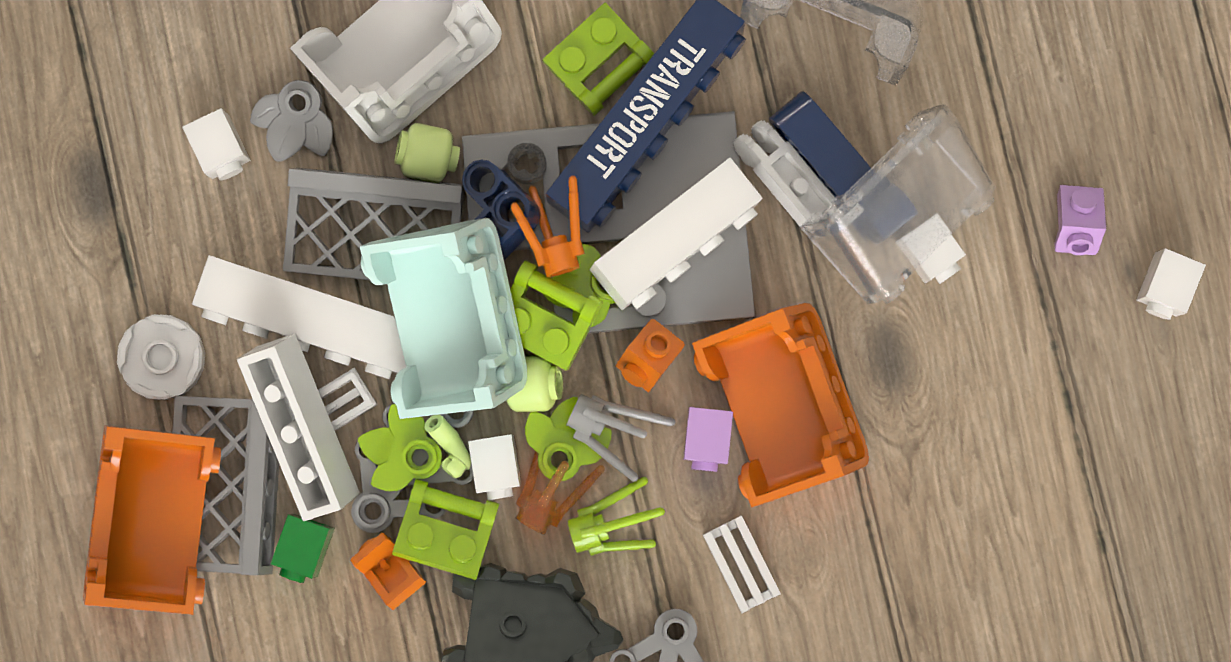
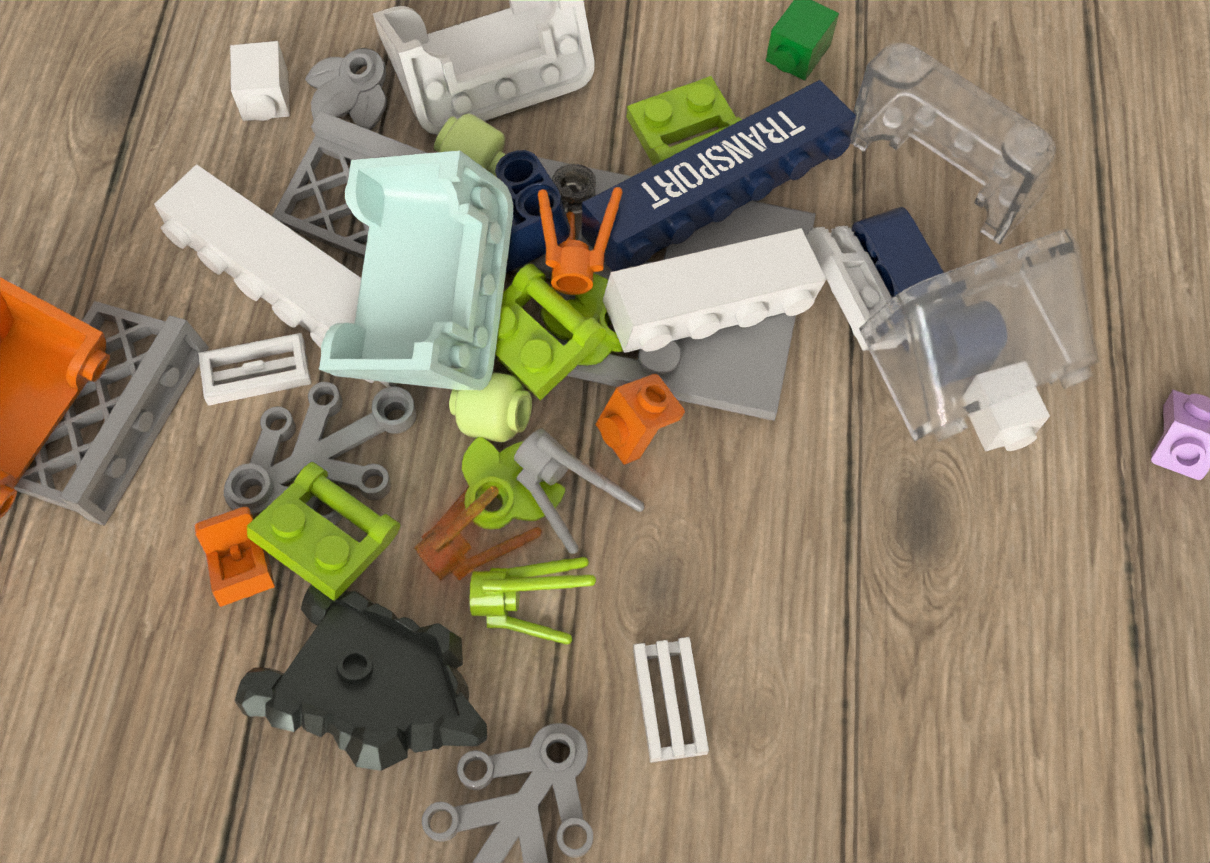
camera: 10 degrees right, 20 degrees down
white tile [117,314,205,400] -> none
white brick [237,333,360,521] -> none
green brick [271,514,335,583] -> none
lime plate [358,404,442,492] -> none
yellowish green arm [424,414,471,478] -> none
white brick [468,434,522,500] -> none
lavender brick [683,407,733,472] -> none
orange windscreen [692,303,869,508] -> none

